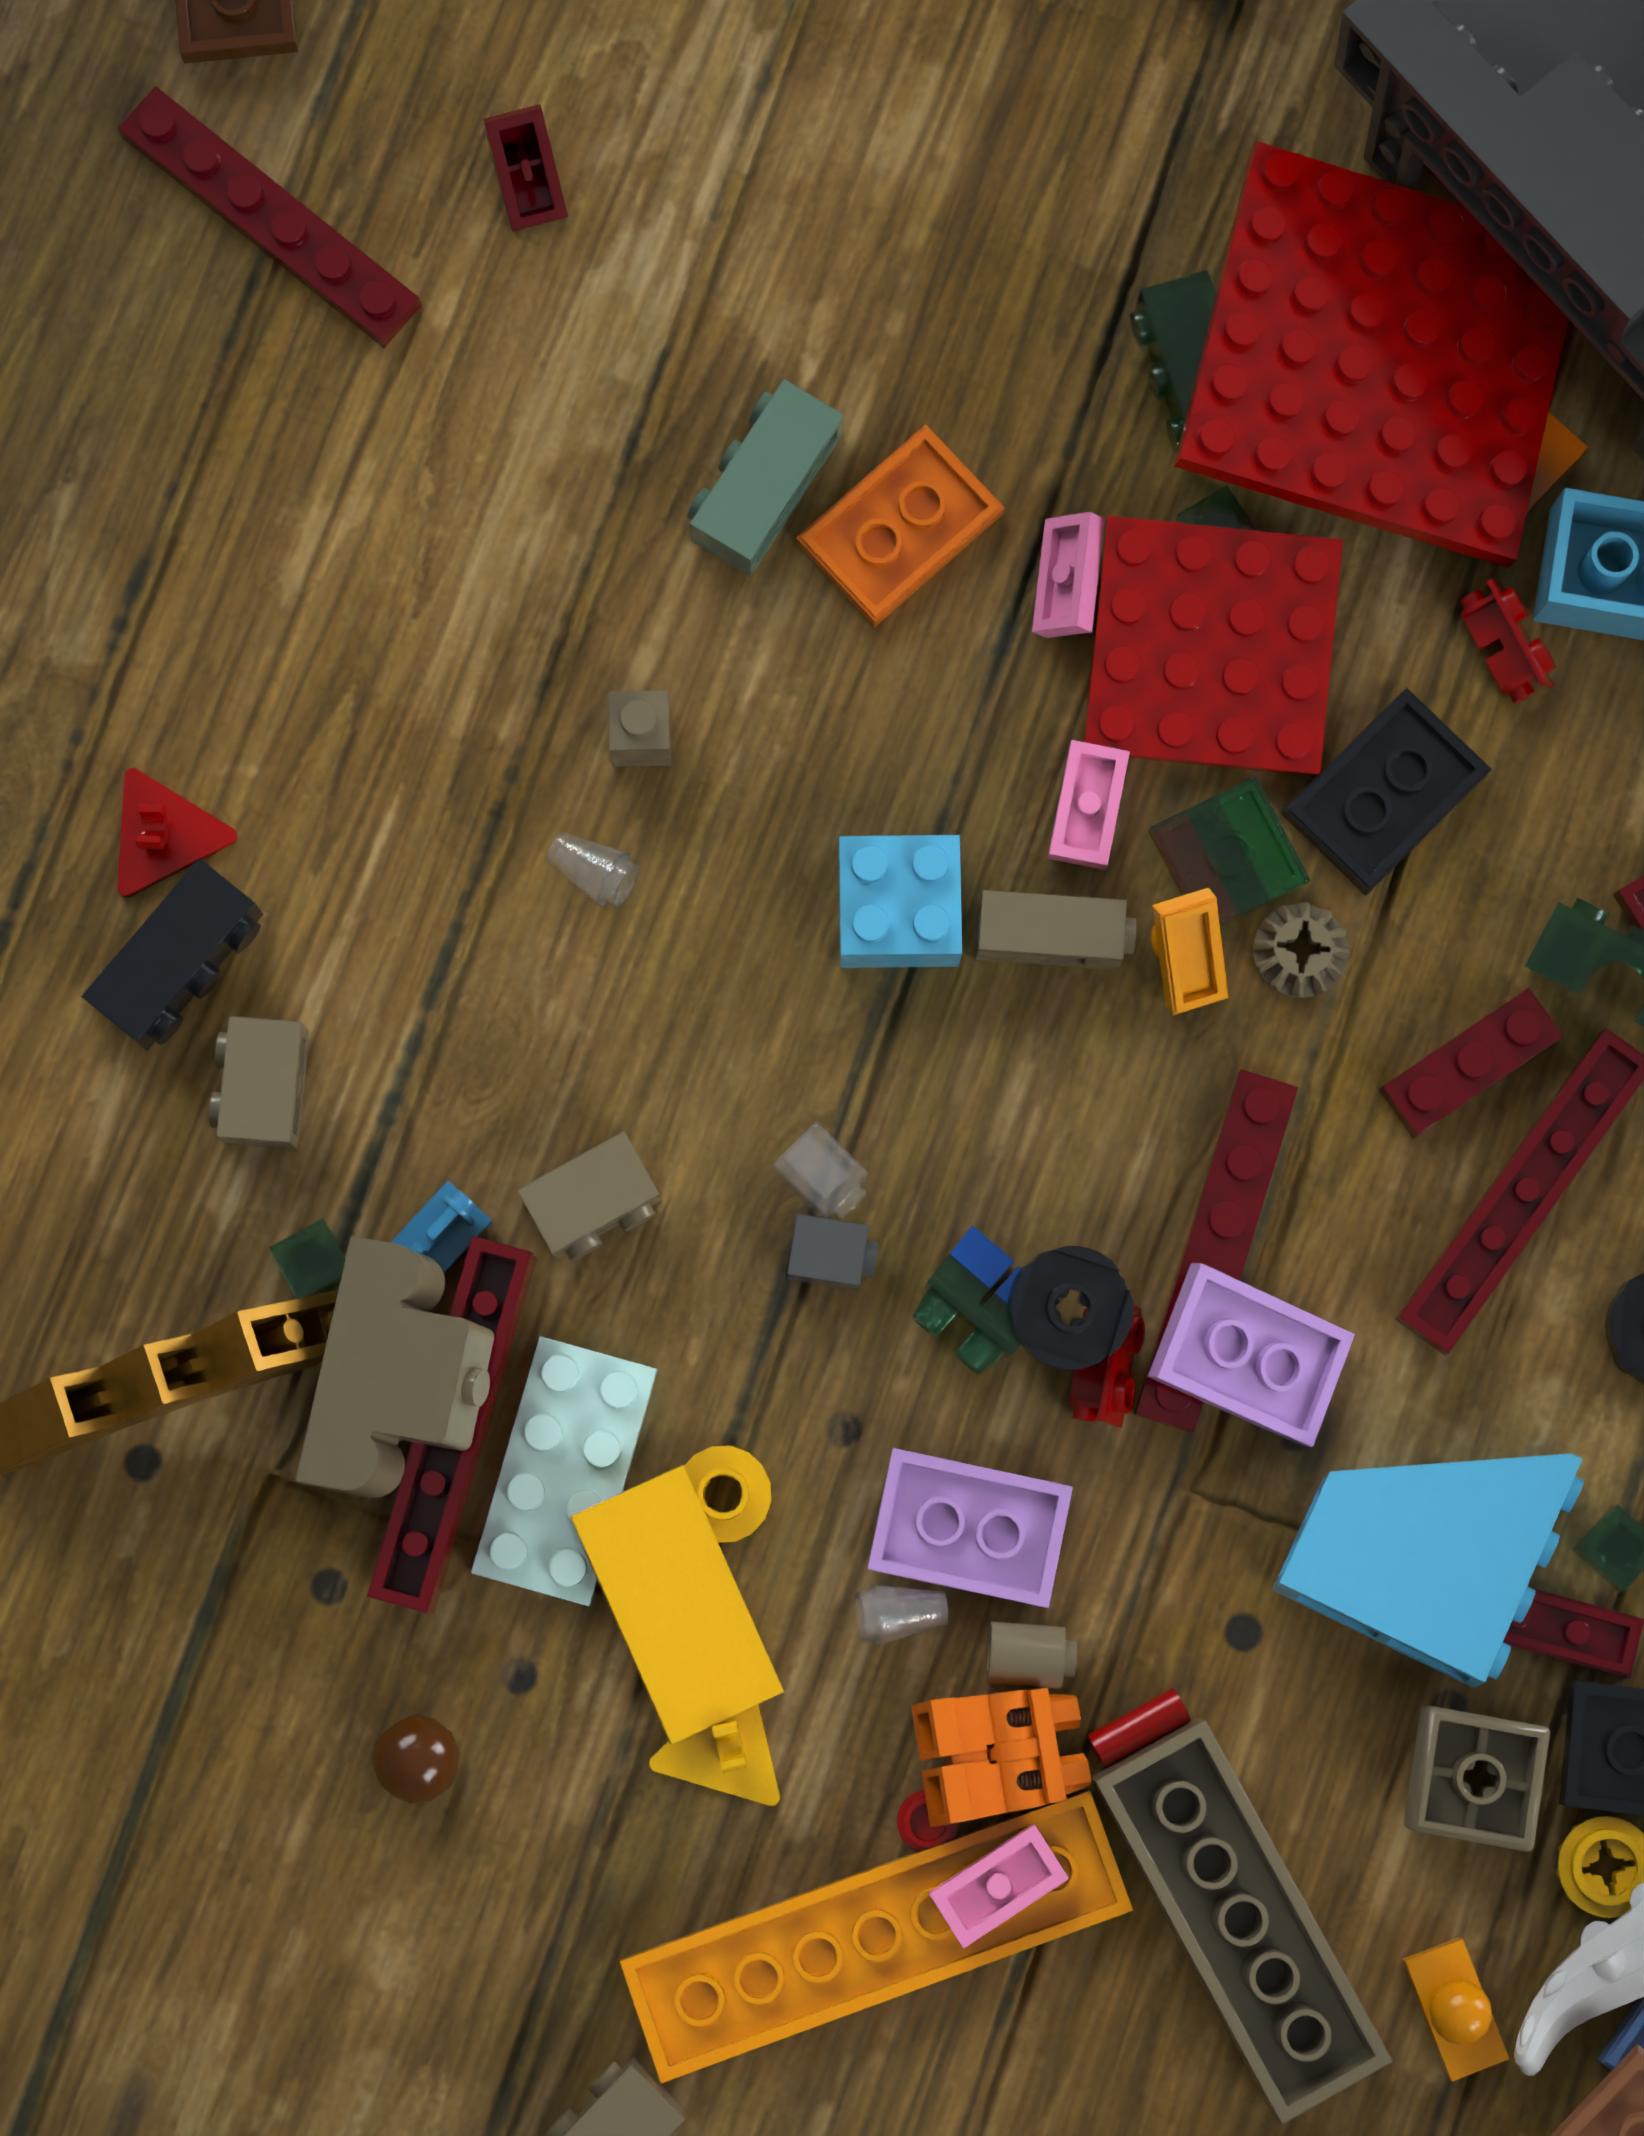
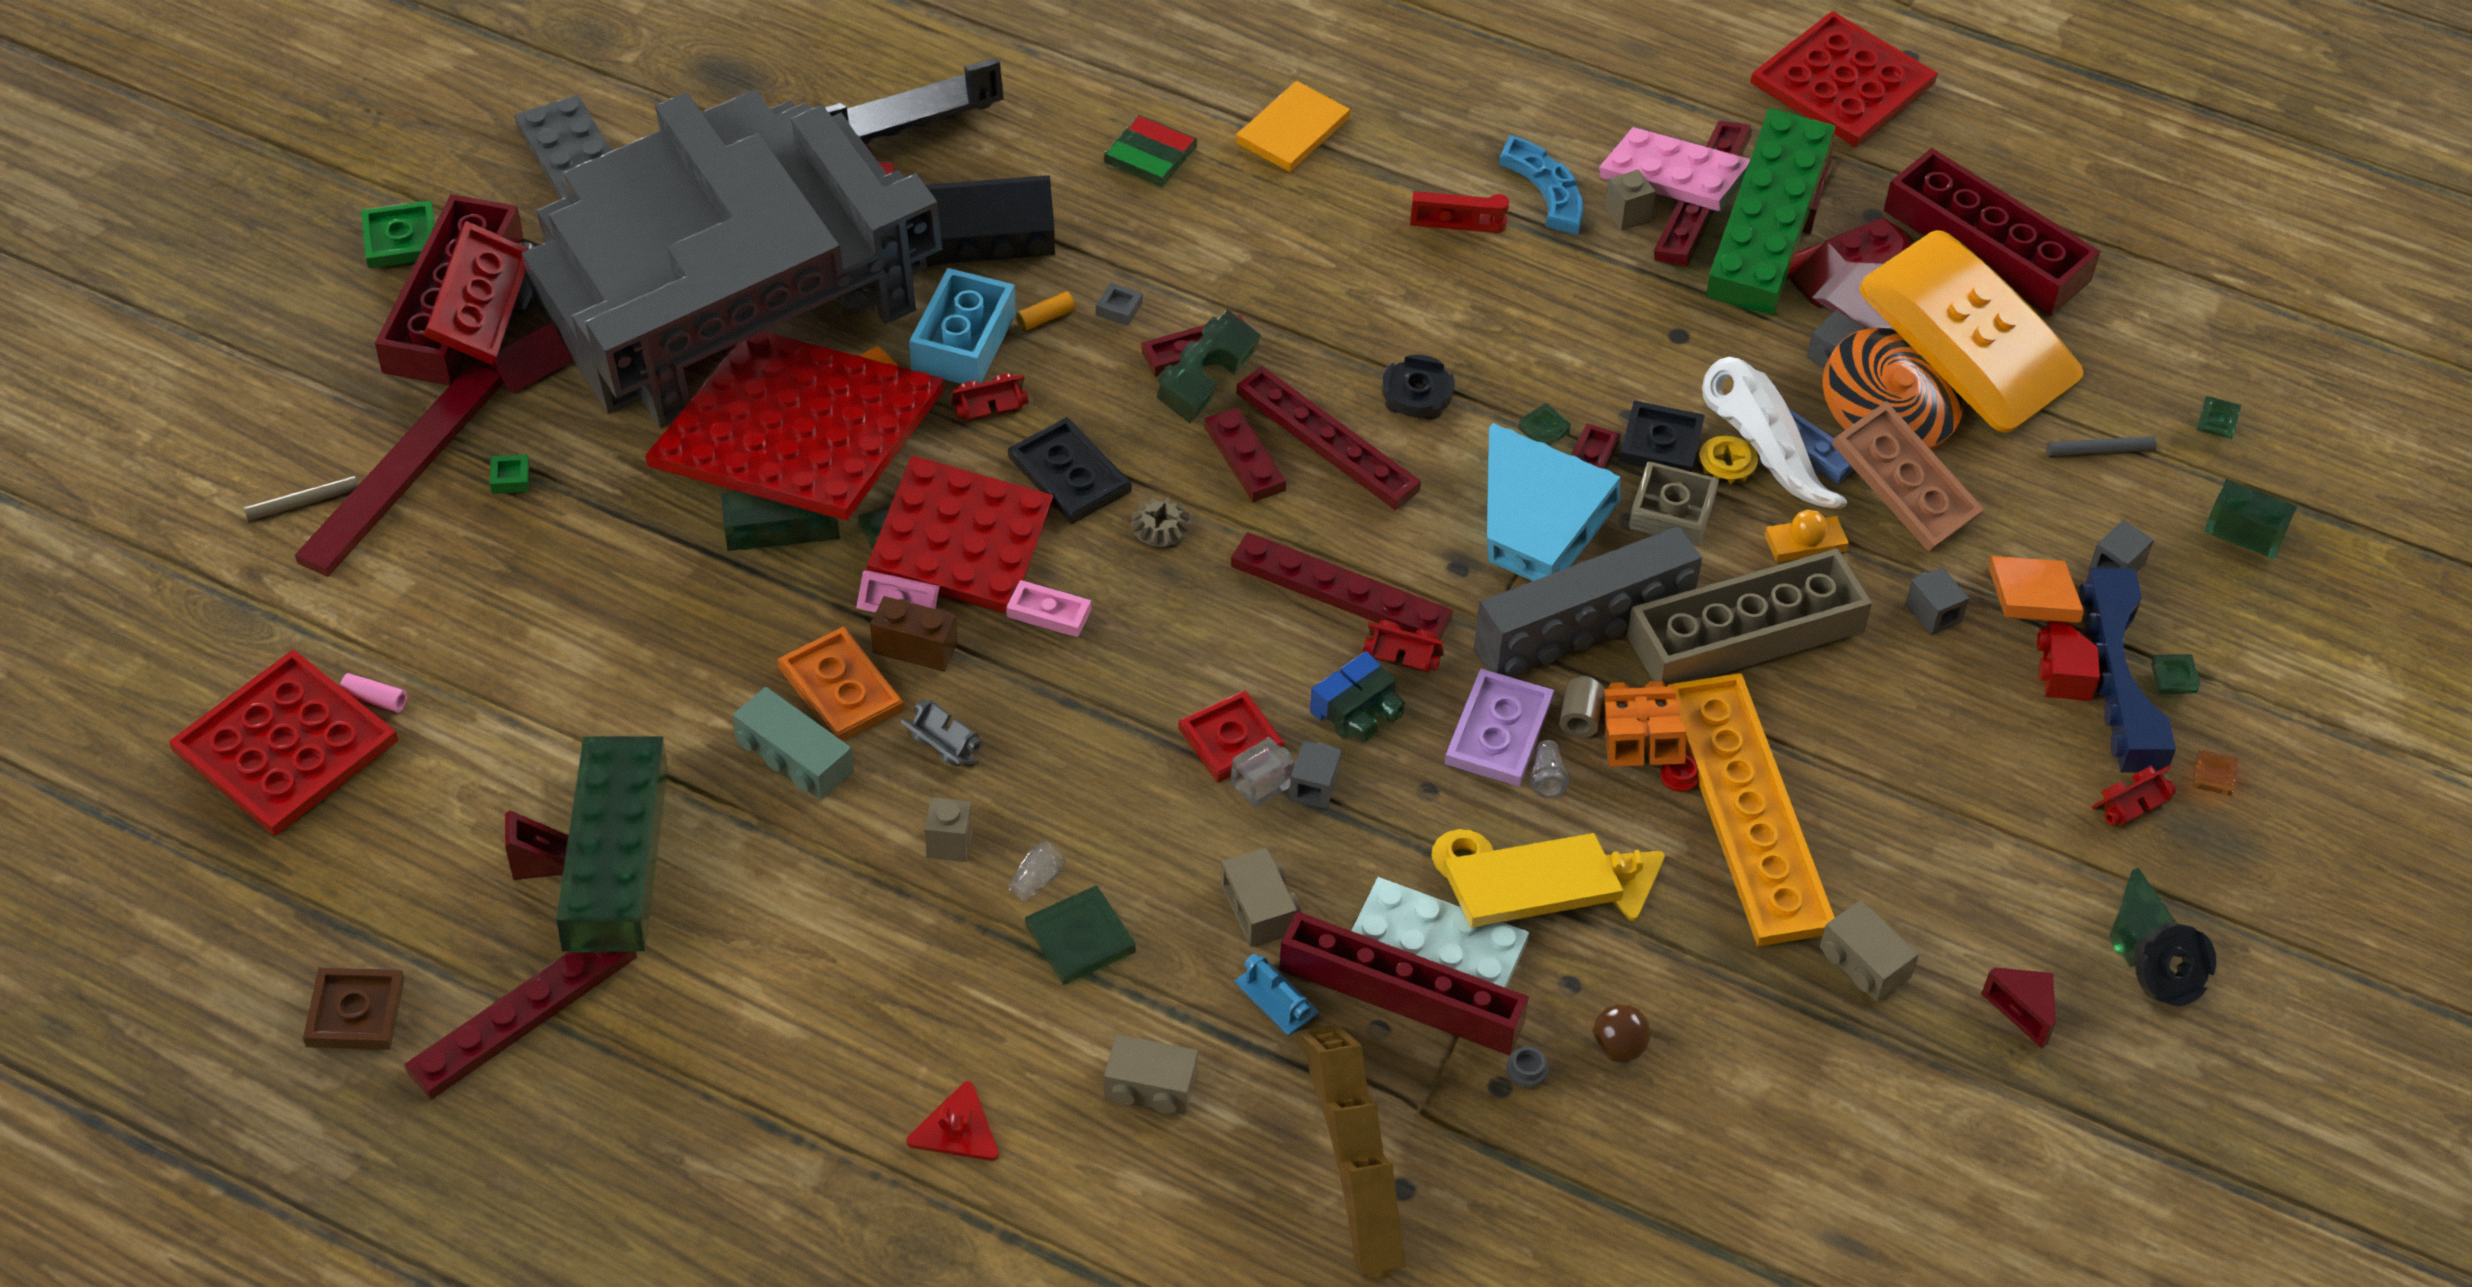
camera: 80 degrees left, 30 degrees down
black brick [81,858,263,1051] -> none
clear green plate [269,1218,346,1299] -> none
dark tan brick [295,1236,494,1498] -> none
medium azure brick [838,835,962,968] -> none
bright pink plate [928,1823,1069,1949] -> none
dark tan brick [976,890,1136,970] -> none
black plate [1008,1246,1134,1370] -> none
red axle [1087,1688,1191,1768] -> none
lavender plate [1147,1263,1355,1447] -> none
clear green tile [1148,776,1310,927] -> none
light orange tile [1150,888,1229,1015] -> none
none -> clear green brick [556,736,668,952]
none -> reddish brown brick [870,596,958,672]
none -> dark grey hinge [900,699,982,767]
none -> clear green tile [1025,885,1136,985]
none -> red tile [1178,690,1285,783]
none -> dark grey brick [1474,526,1702,677]
none -> dark grey plate [1506,1046,1549,1088]

